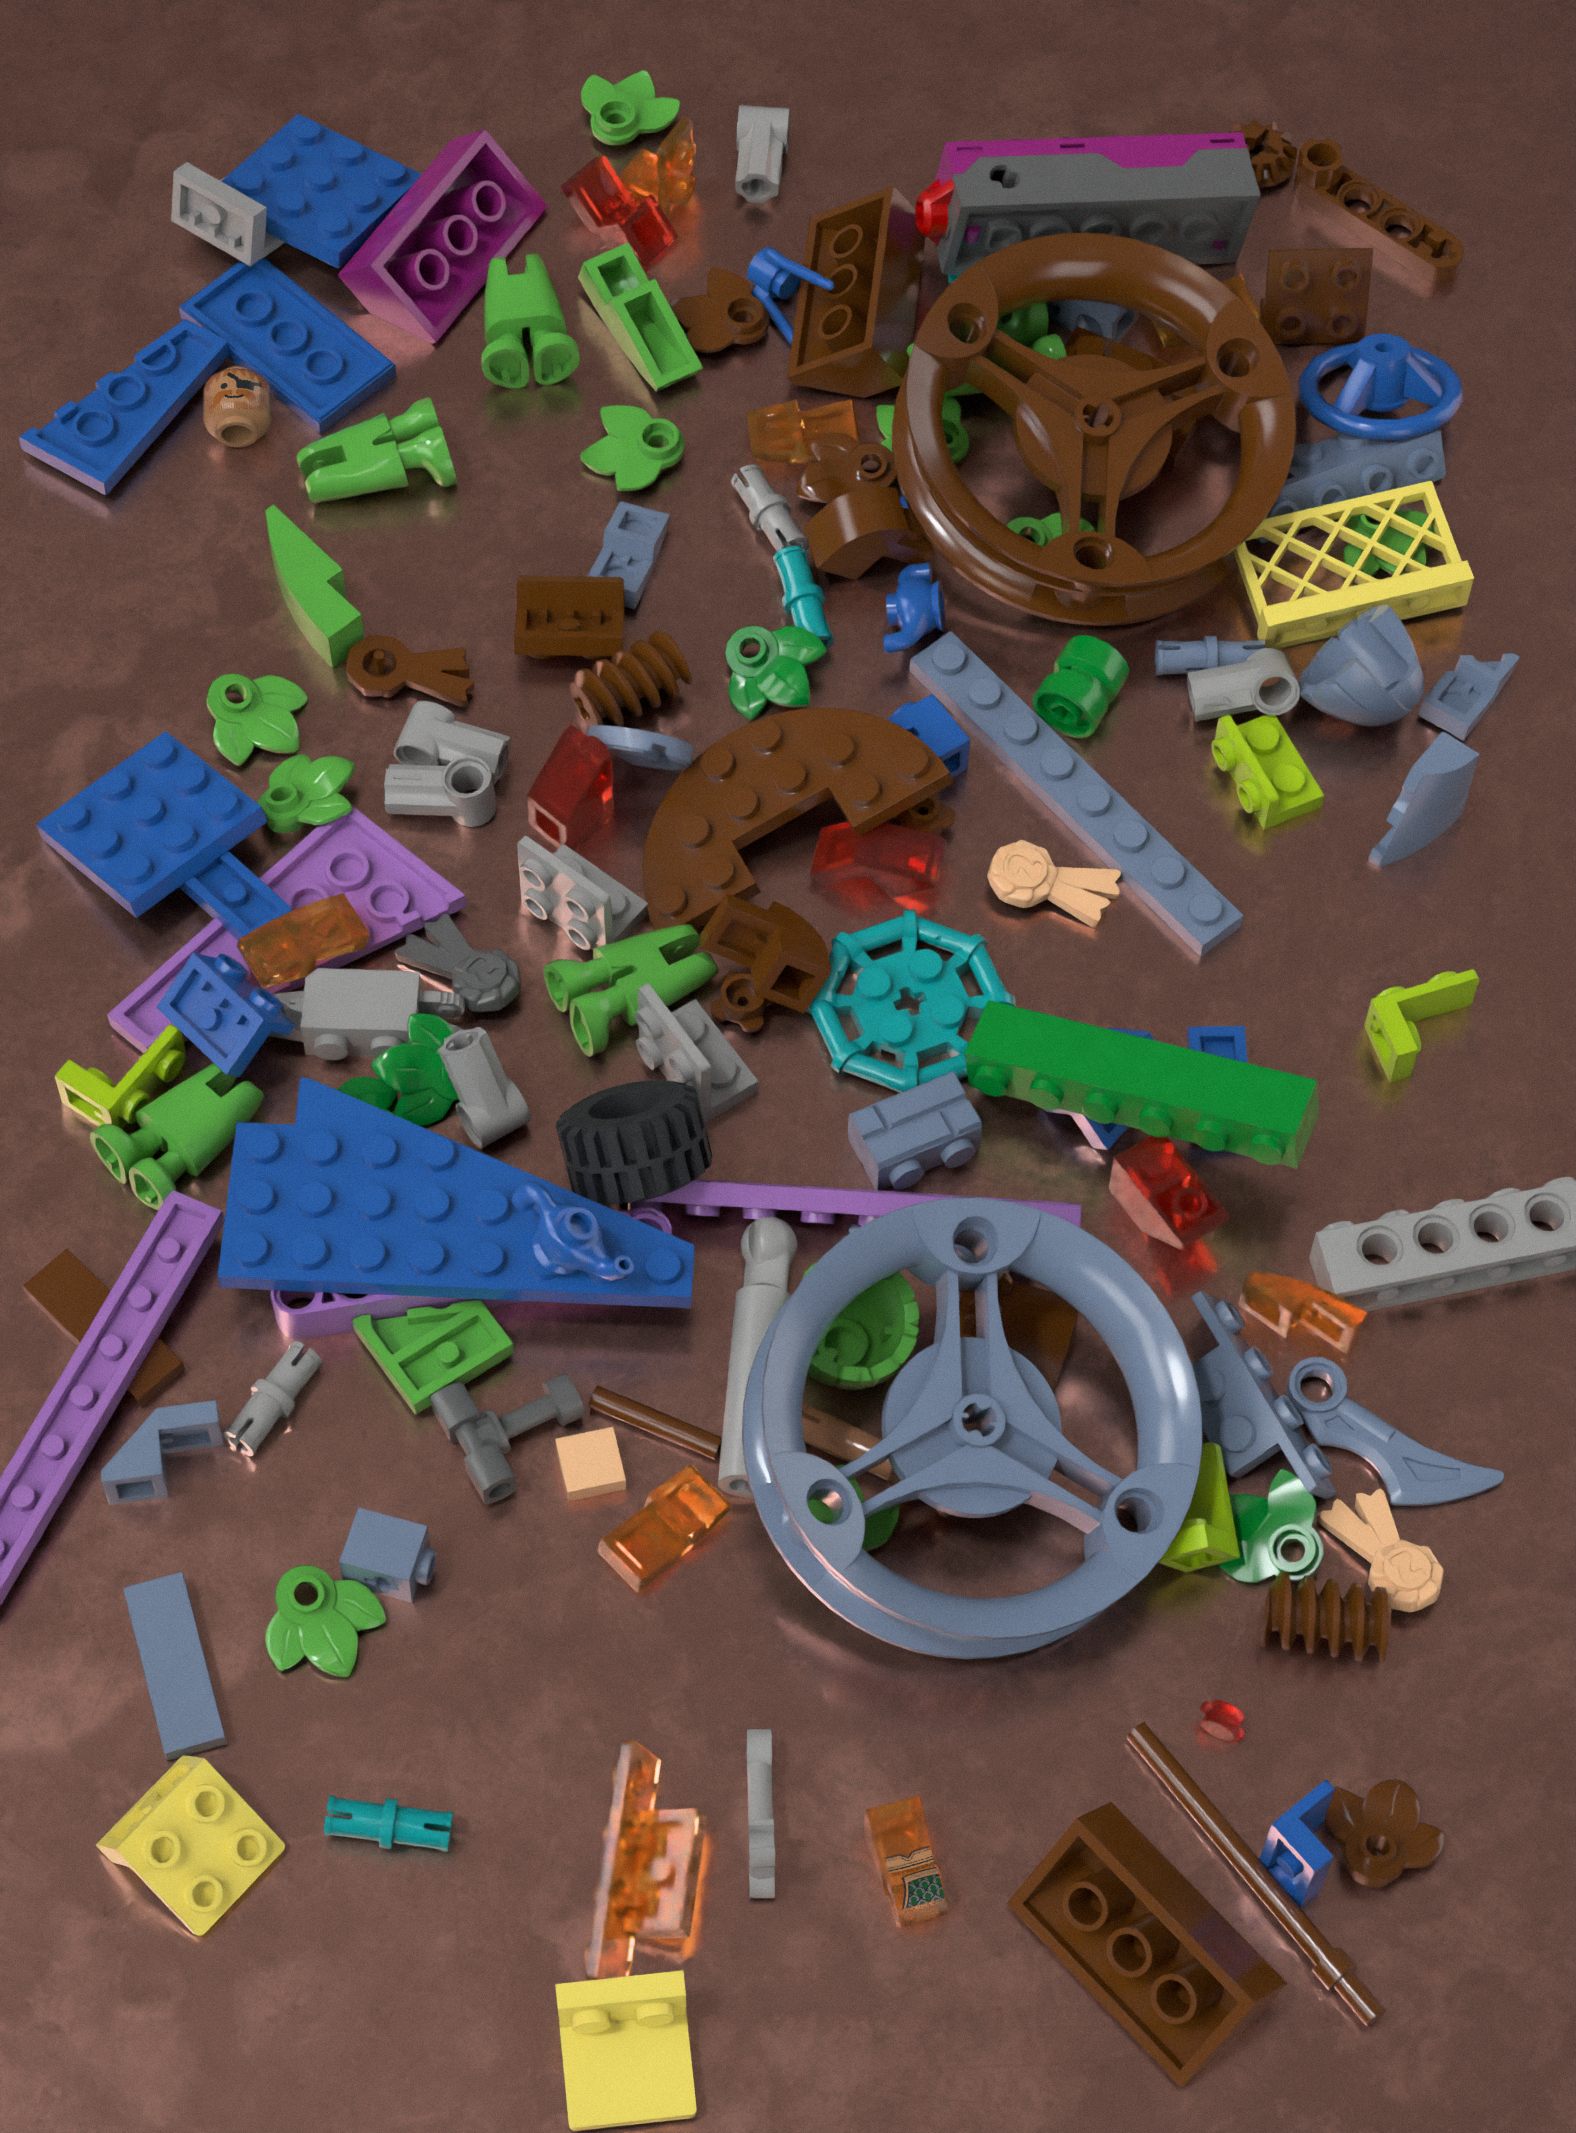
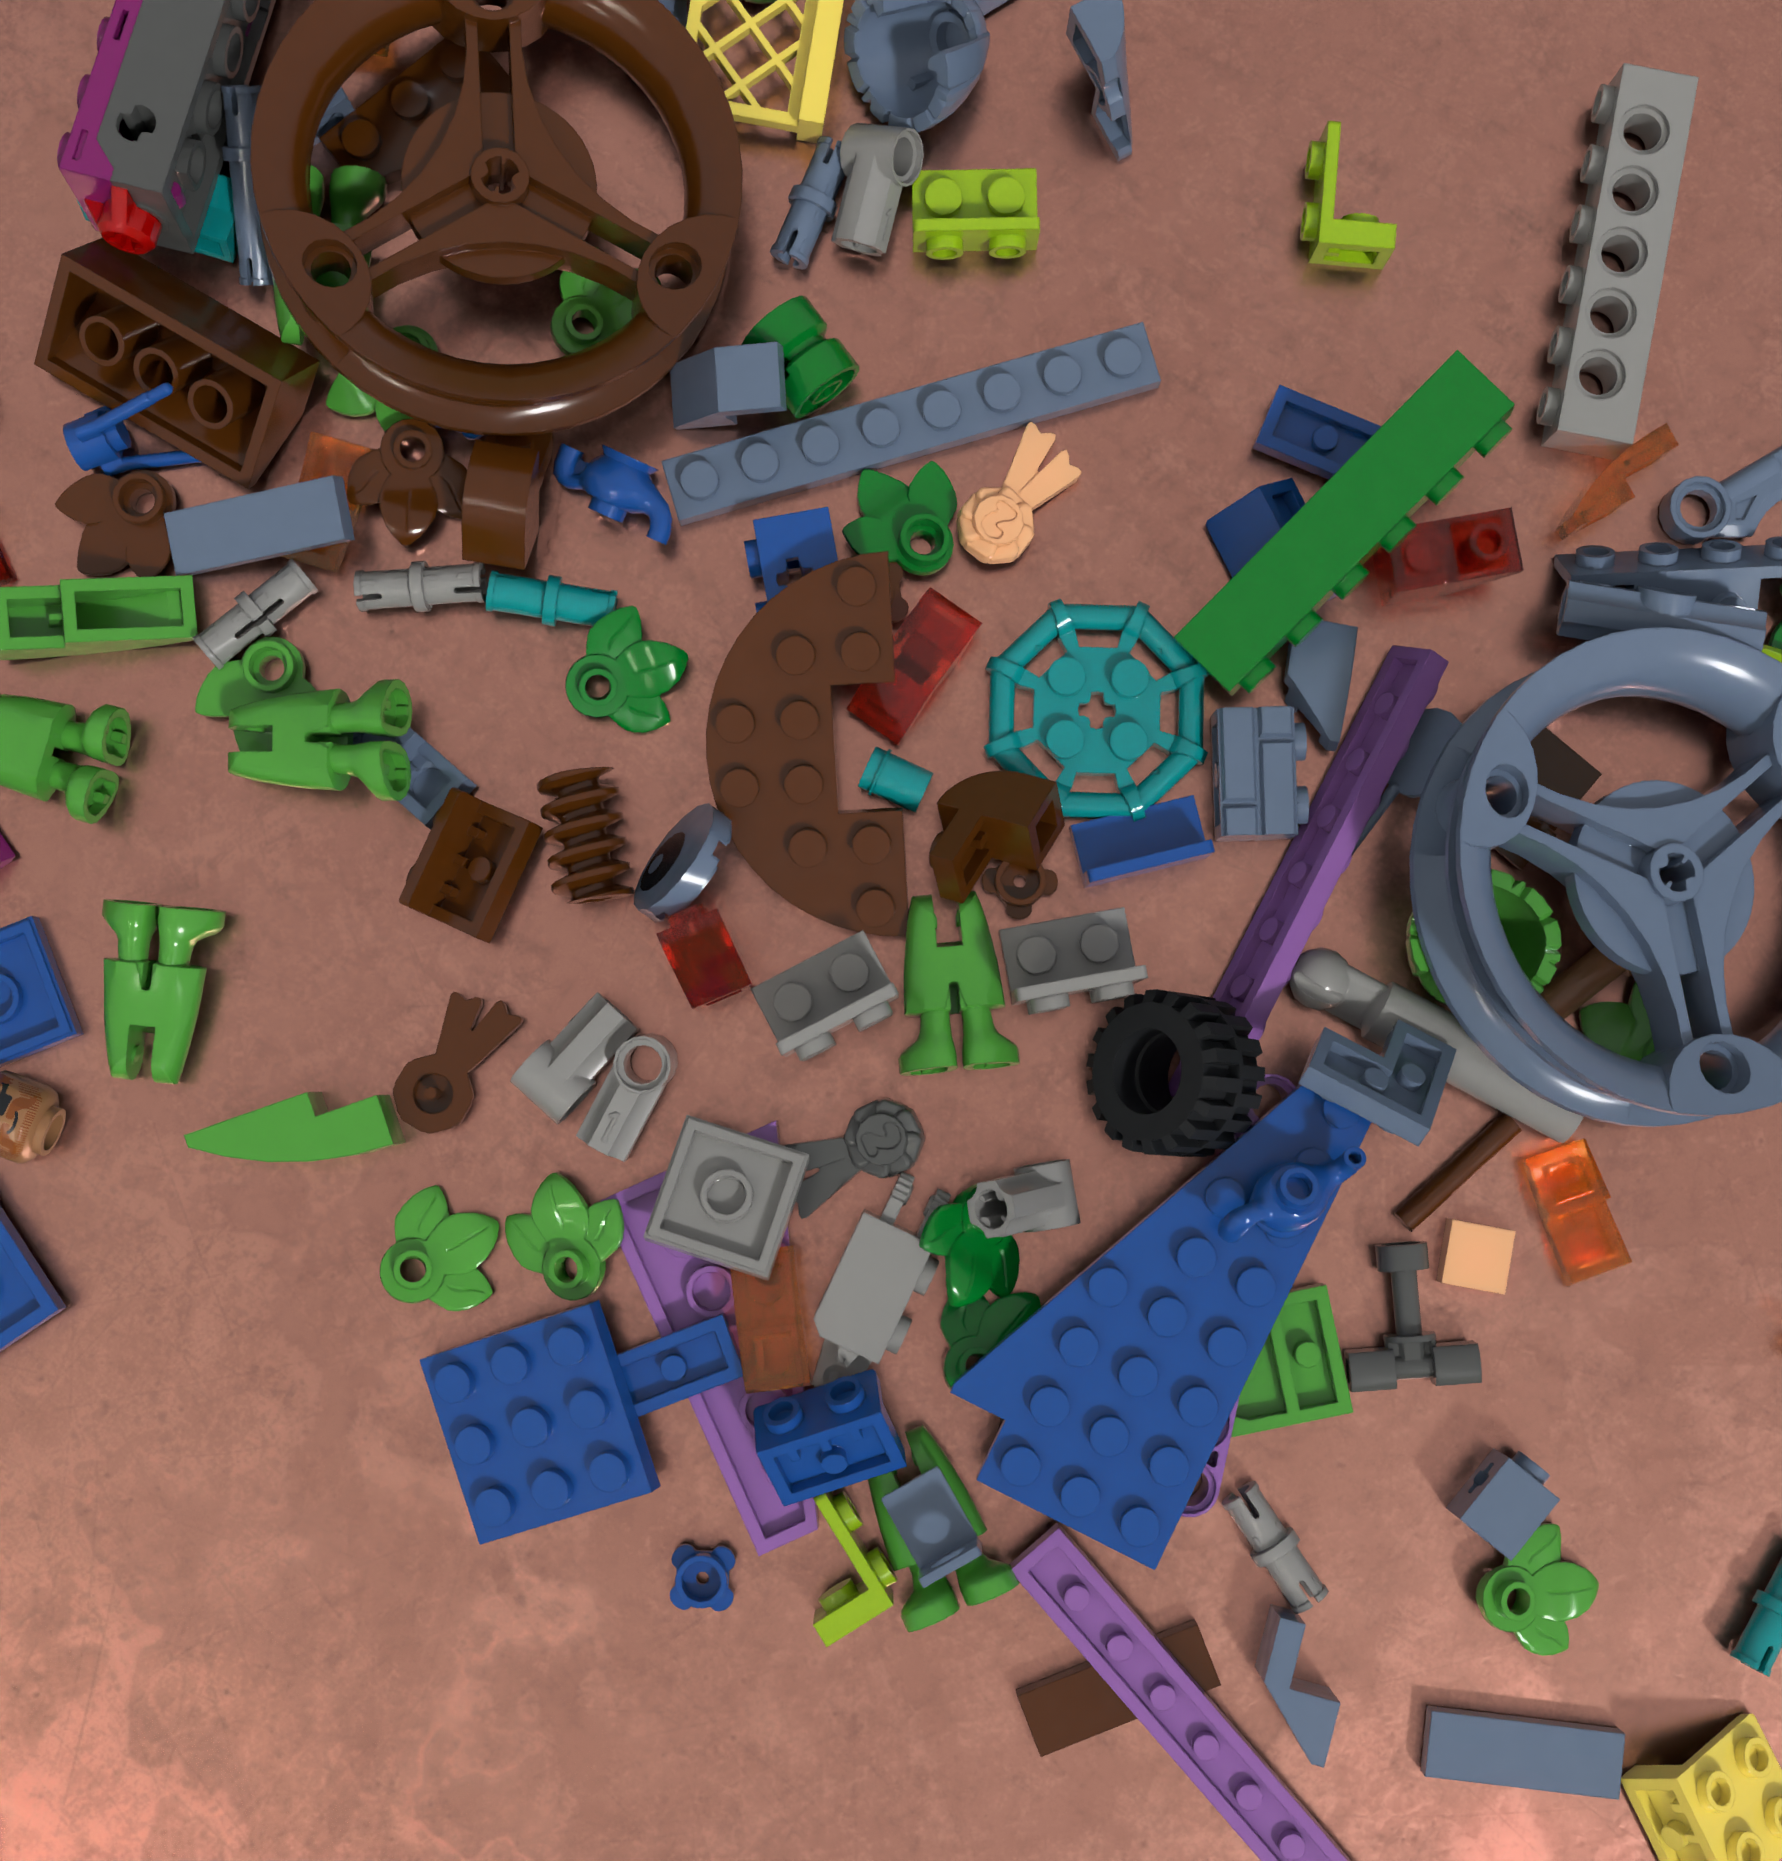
camera: 65 degrees left, 25 degrees up
none -> sand blue tile [164,475,355,576]
none -> light grey pin [192,559,318,670]
none -> bright green piece [228,679,412,801]
none -> light grey plate [643,1115,810,1281]
none -> sand blue slope [670,342,787,430]
none -> blue plate [670,1544,736,1611]
none -> green plate [842,461,957,576]
none -> teal piece [858,746,934,813]
none -> sand blue bracket [882,1466,982,1588]
none -> blue panel [1069,795,1215,888]
none -> sand blue slope [1284,621,1358,752]
none -> sand blue plate [1298,1019,1457,1147]
none -> sand blue piece [1556,579,1767,652]

